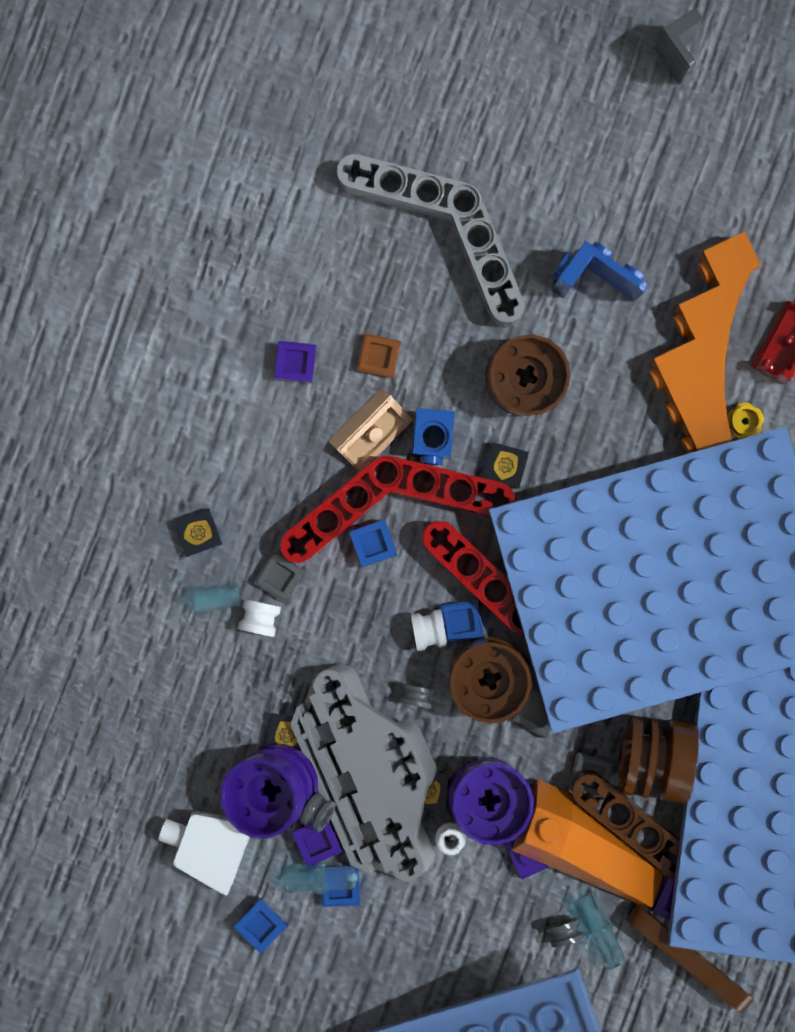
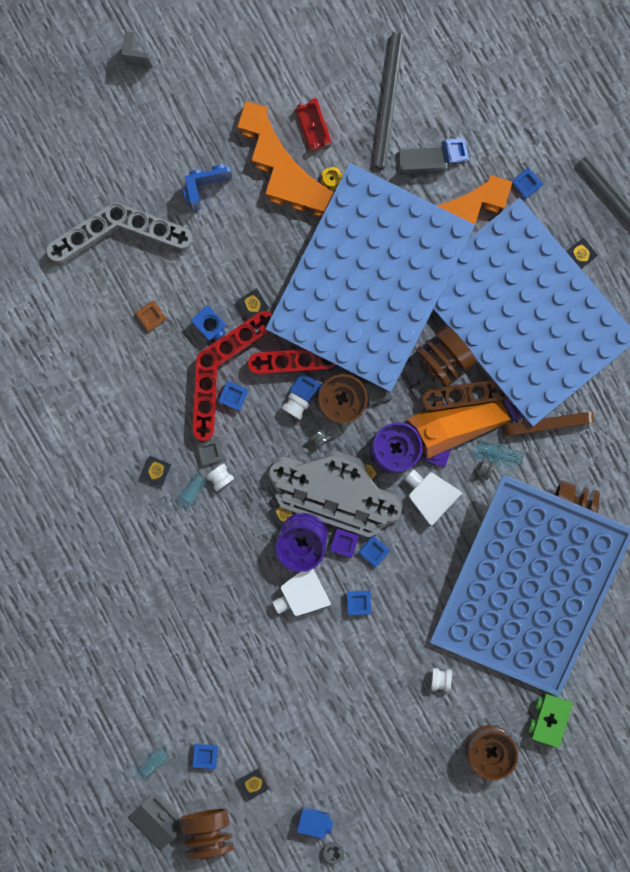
camera: 45 degrees left, 0 degrees up
dark purple plate [275,341,317,384] -> none
clear light blue axle [282,863,358,895] -> none
dark grey bush [301,793,336,832] -> none
light nougat slope [329,389,413,472] -> none
white pin [435,822,466,855] -> none
reddish brown wheel [484,334,571,417] -> none
none -> white torso [404,470,462,526]

